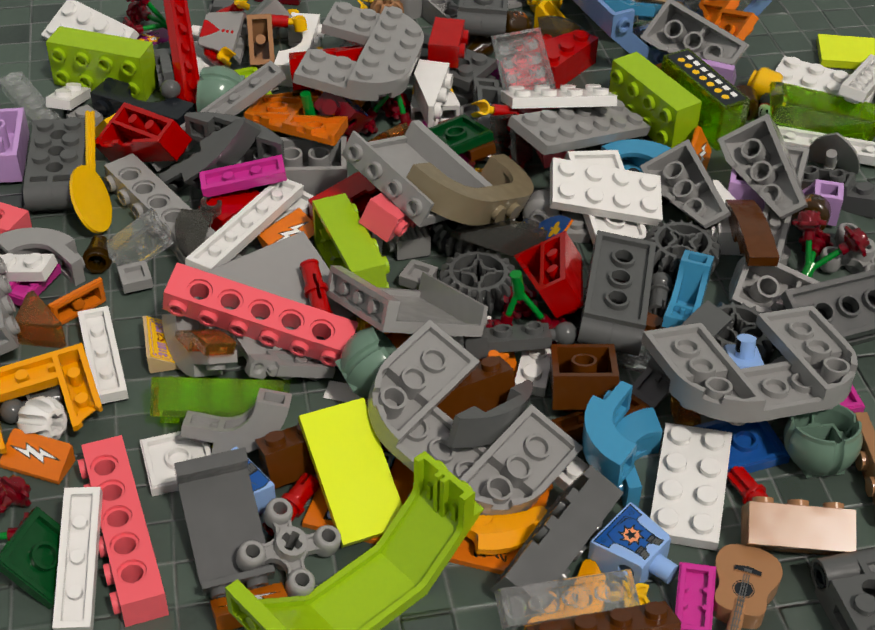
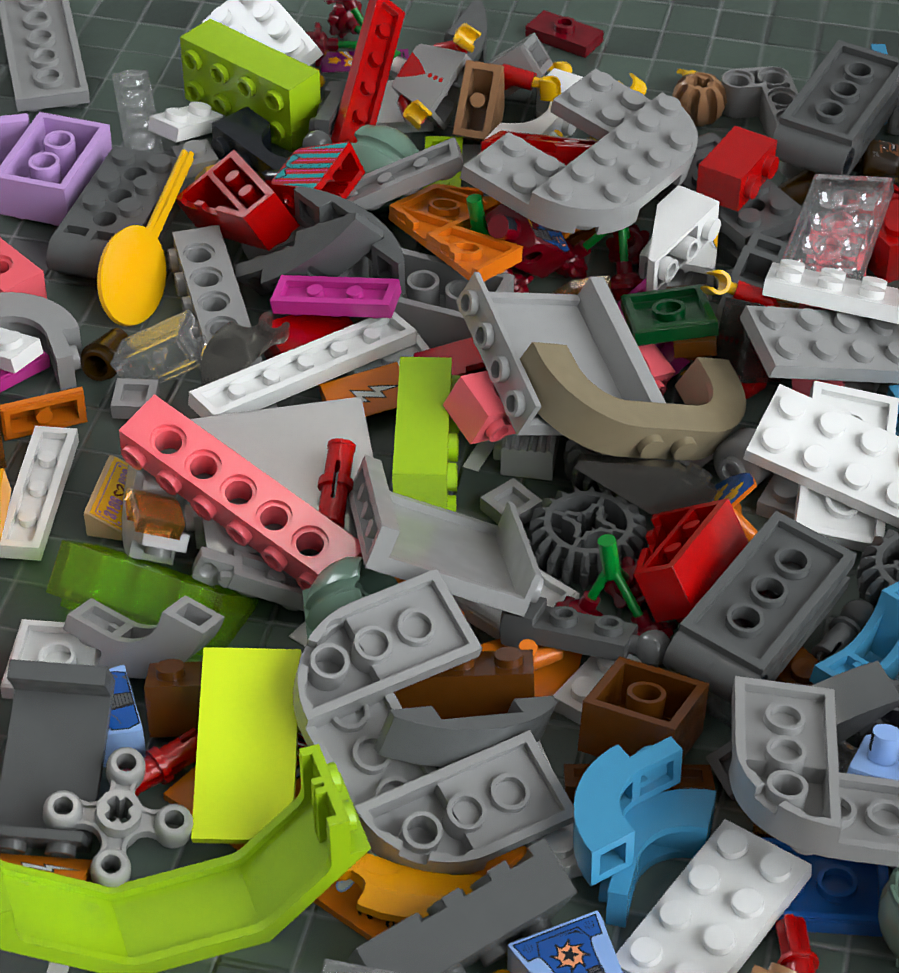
camera: 25 degrees right, 0 degrees up
none -> red torso [265,141,365,216]

